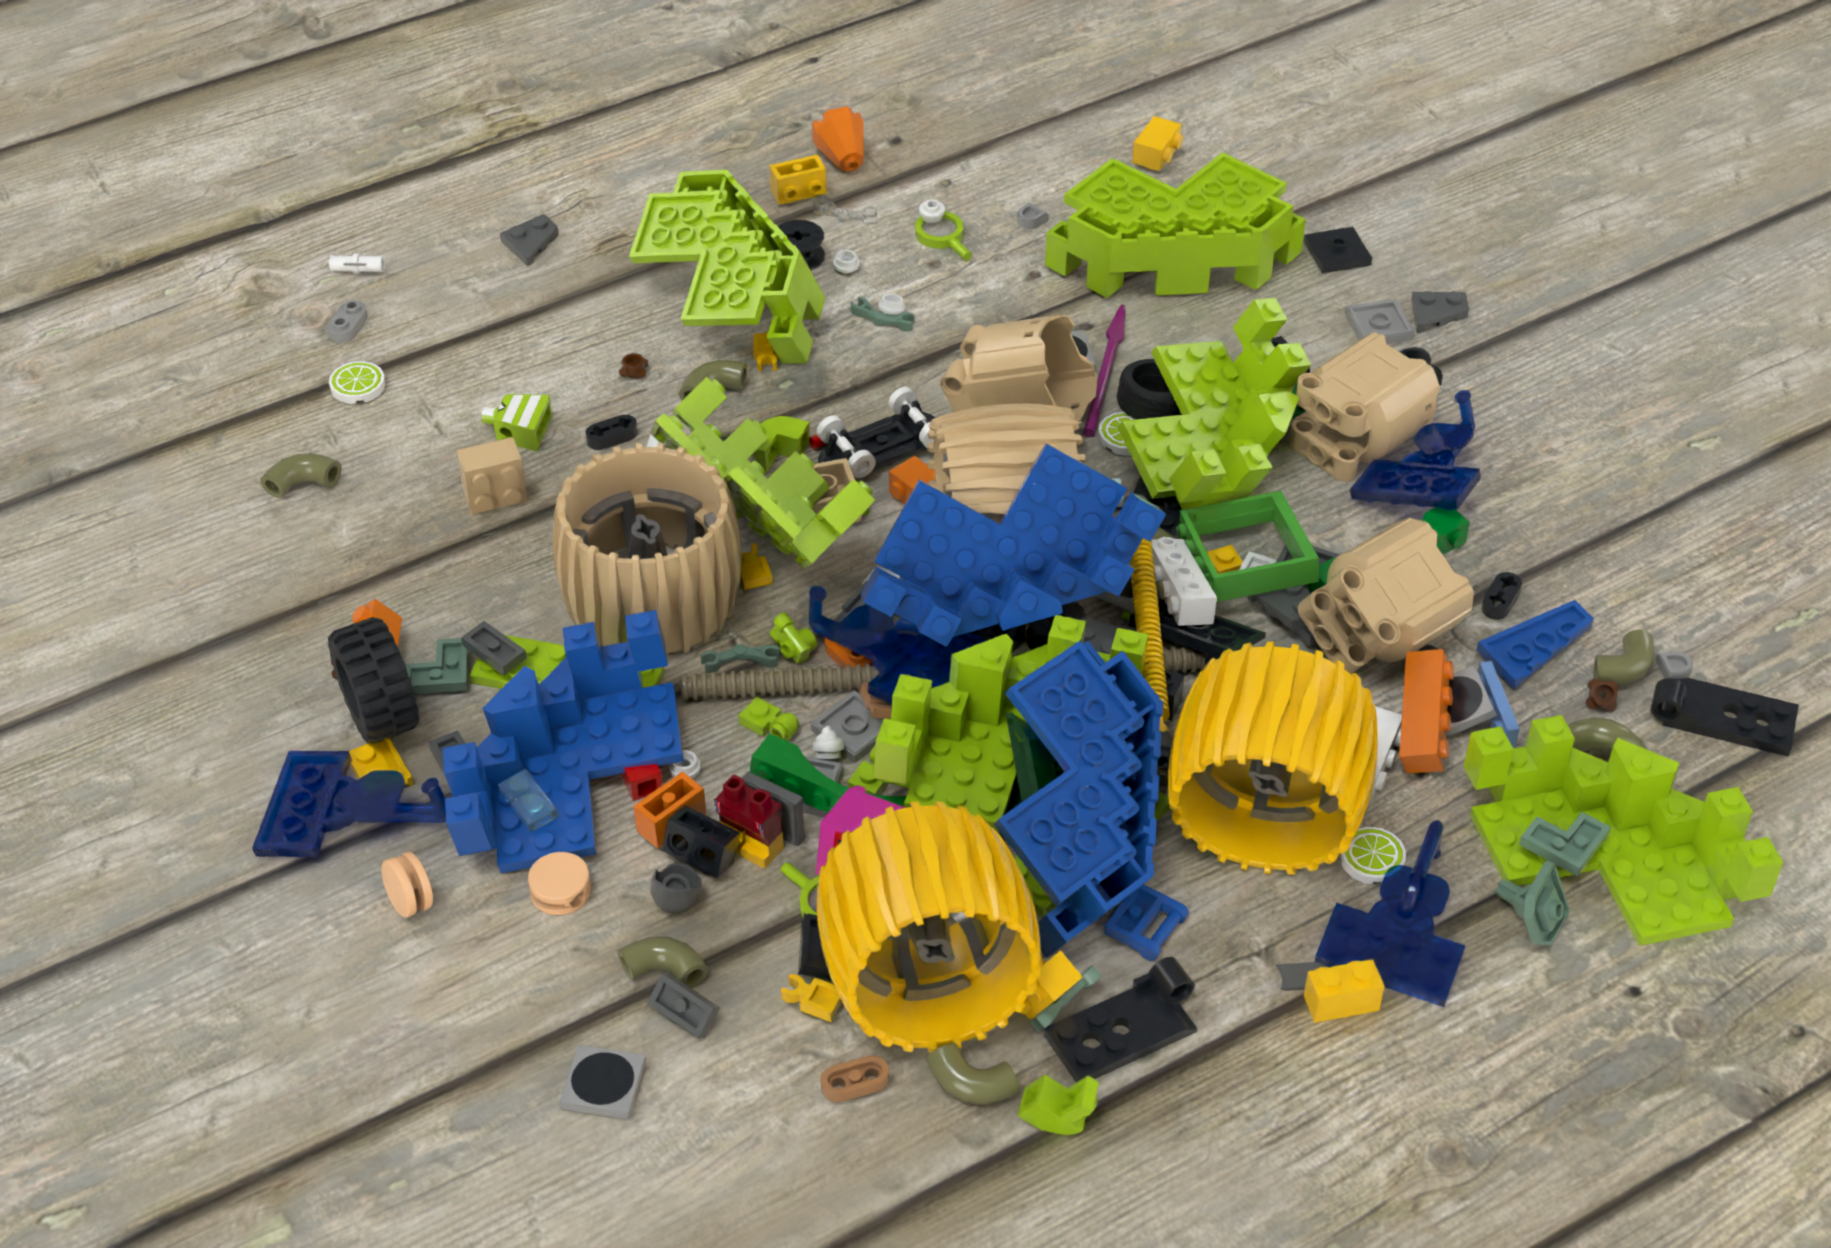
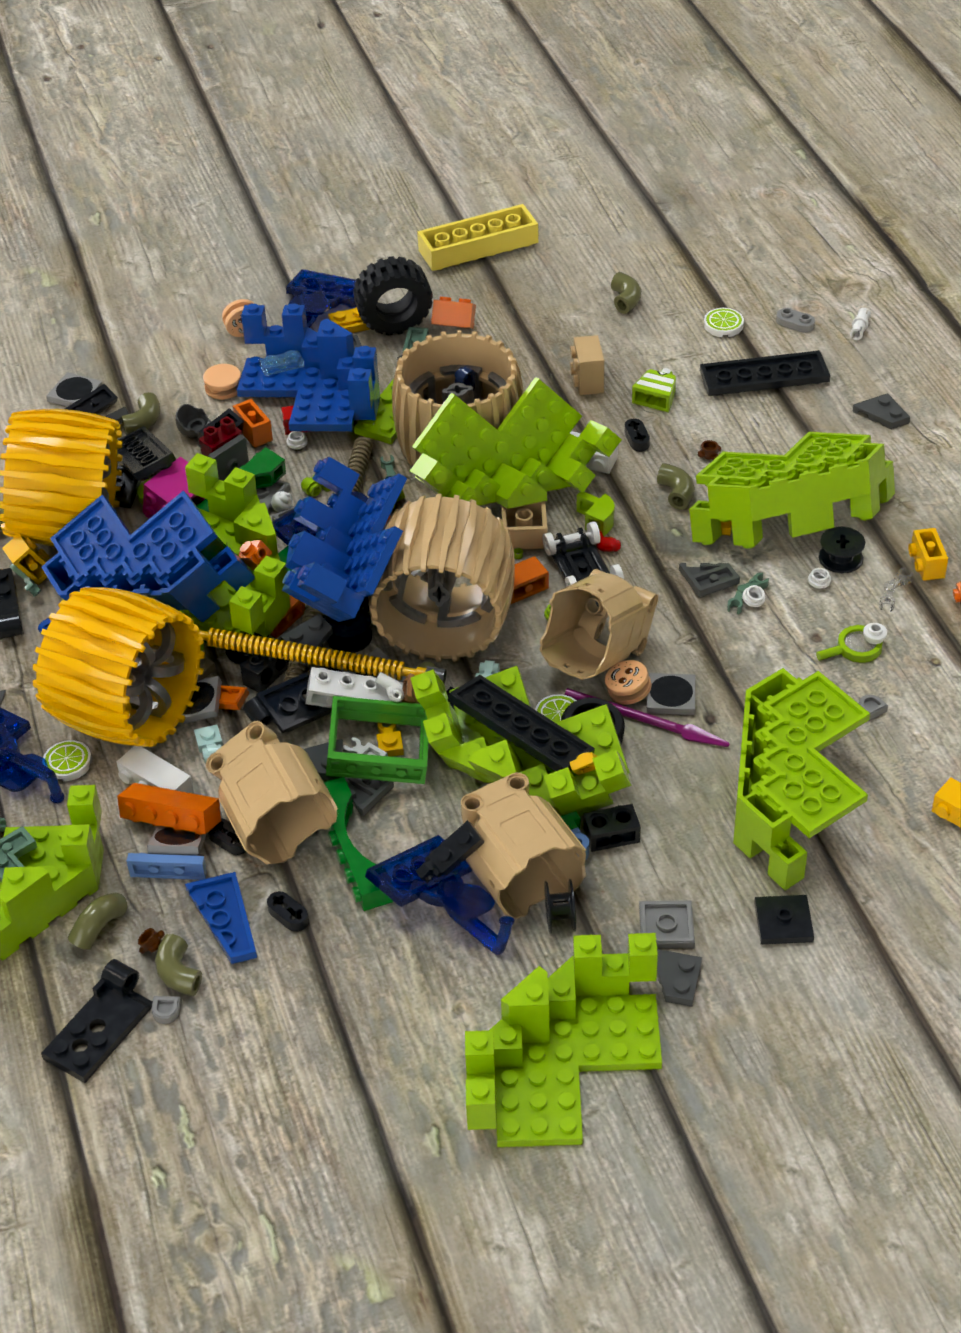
camera: 105 degrees right, 0 degrees up
none -> black plate [65,383,118,415]
none -> black plate [118,426,176,481]
none -> orange plate [239,540,272,570]
none -> white arm [375,672,404,702]
none -> medium nougat slope [401,673,420,704]
none -> black hinge [416,820,485,883]
none -> light yellow brick [417,204,538,271]
none -> black plate [448,675,595,772]
none -> dark blue plate [455,366,476,392]
none -> lime brick [465,933,662,1147]
none -> yellow plate [569,752,597,775]
none -> dark grey wing [679,563,740,597]
none -> black plate [700,350,830,396]

